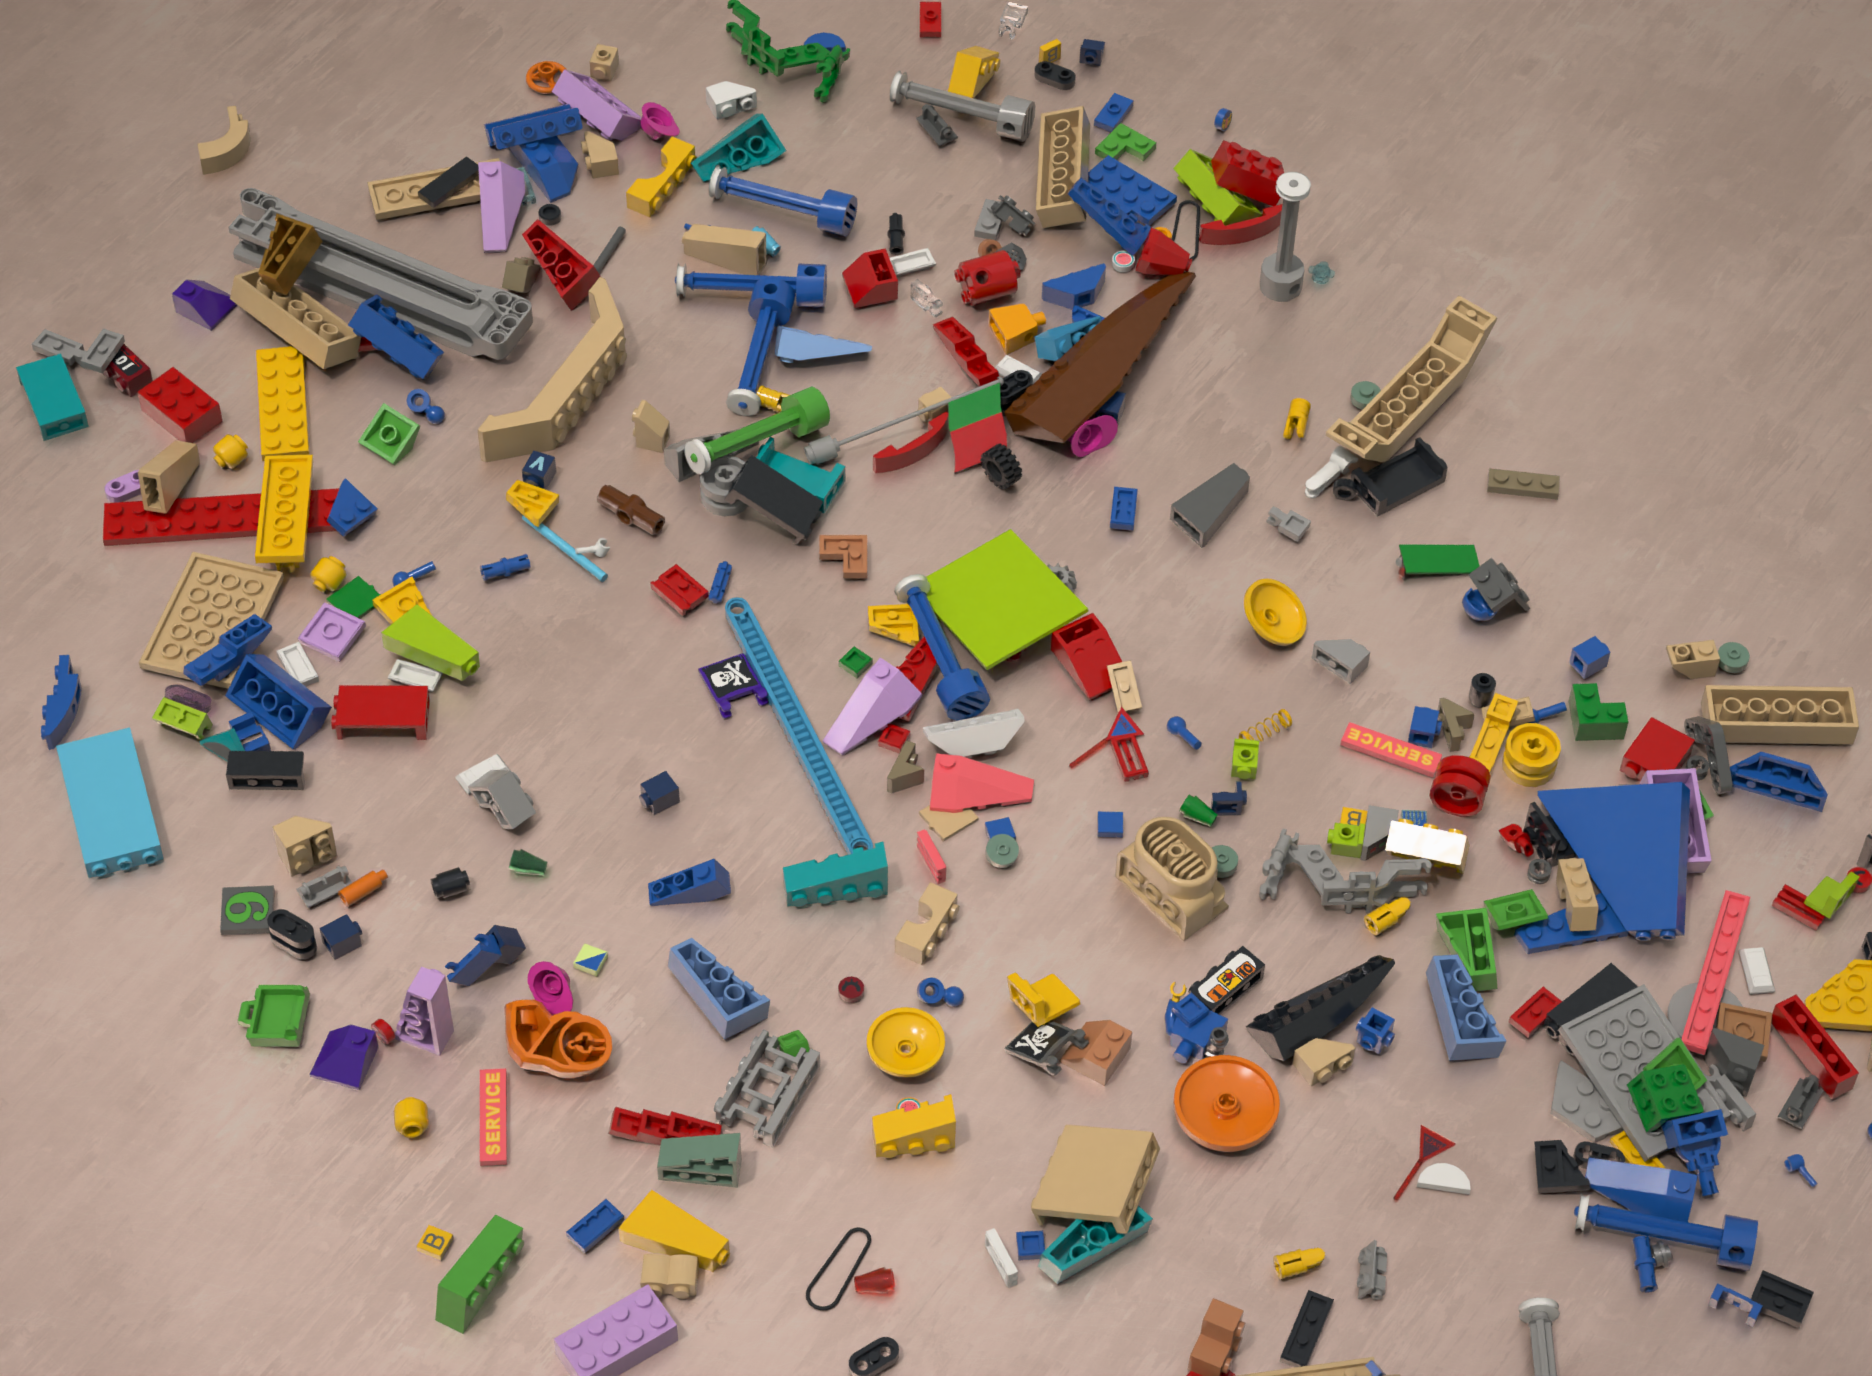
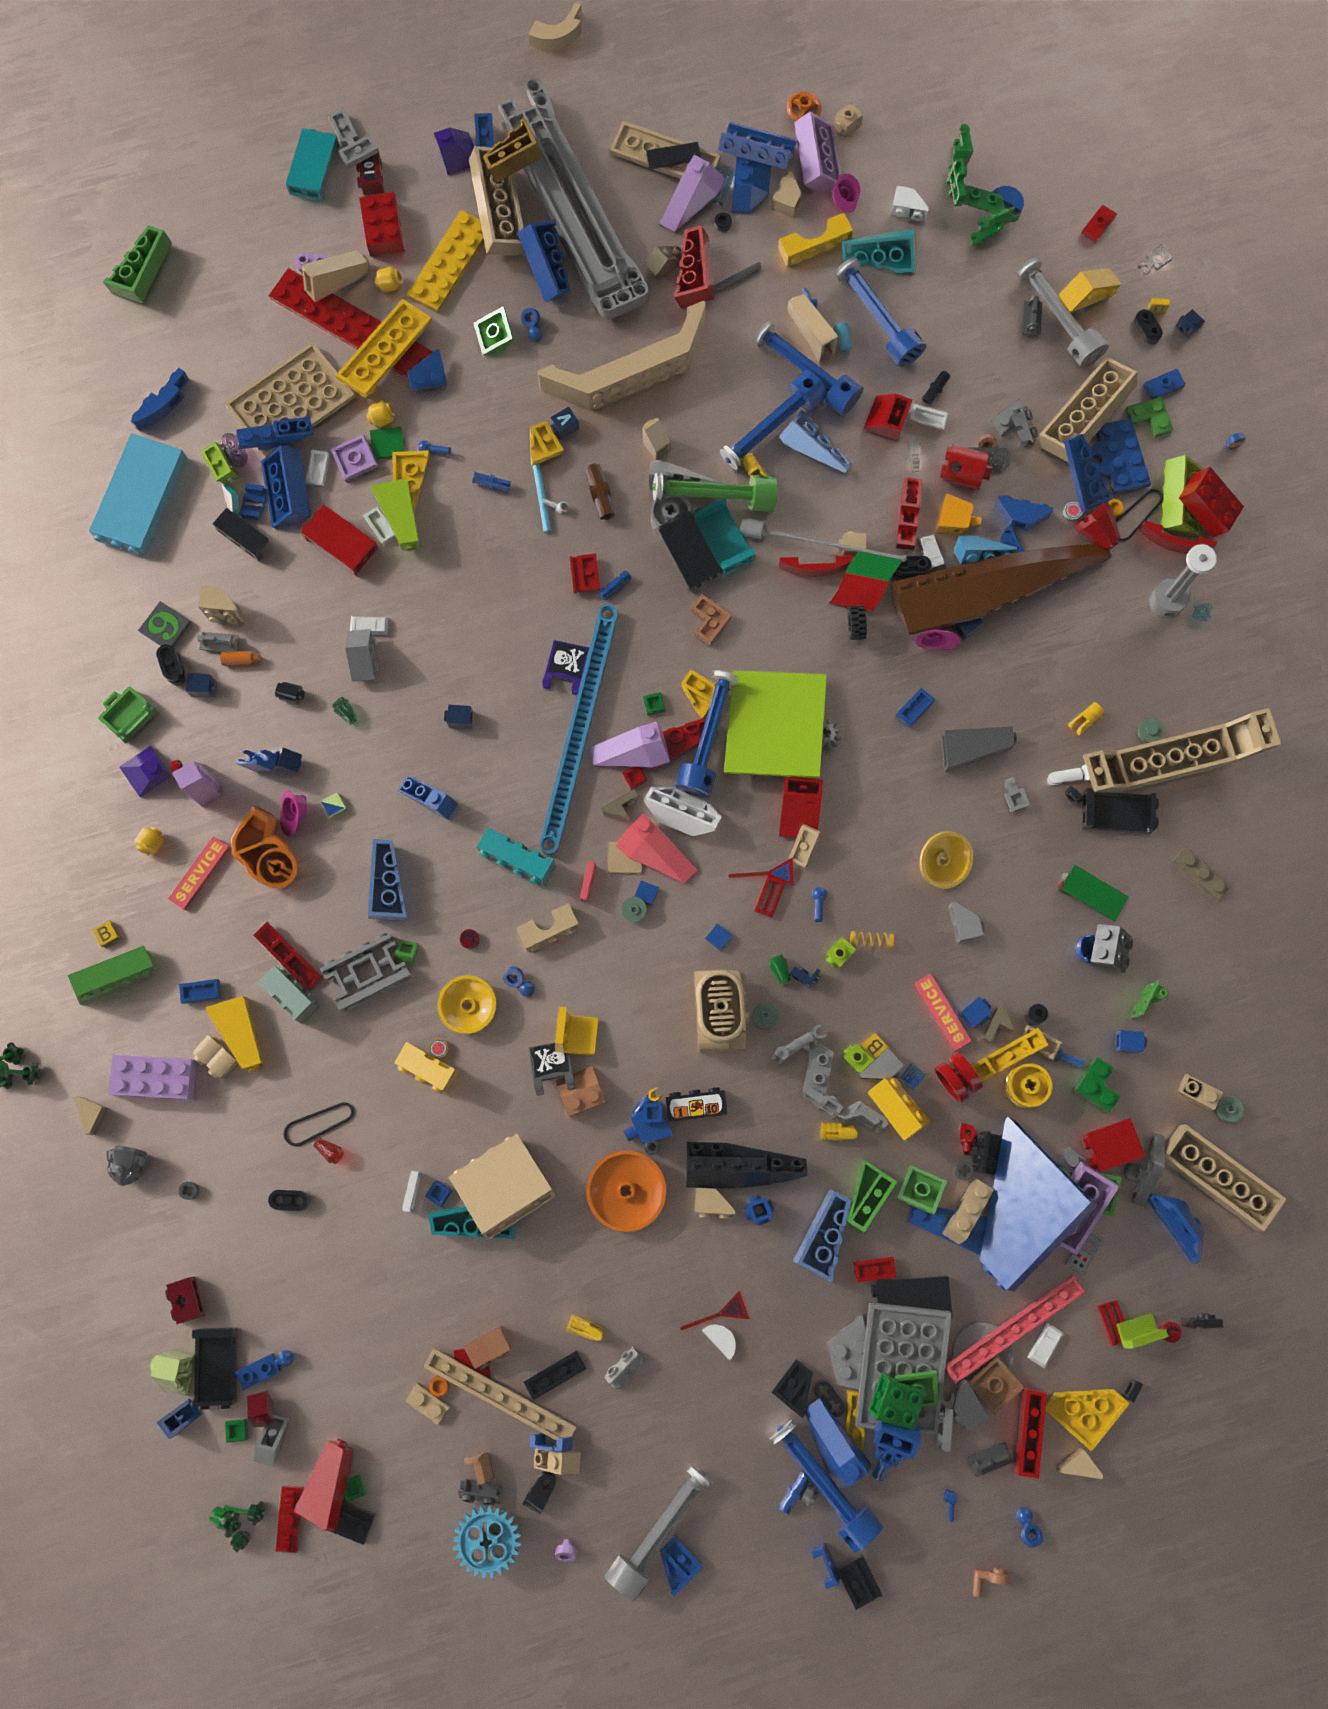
camera: 40 degrees right, 25 degrees up
none -> blue hinge [474,113,494,148]
none -> light grey tile [1065,1233,1104,1275]
none -> bright green hinge [1132,980,1169,1019]

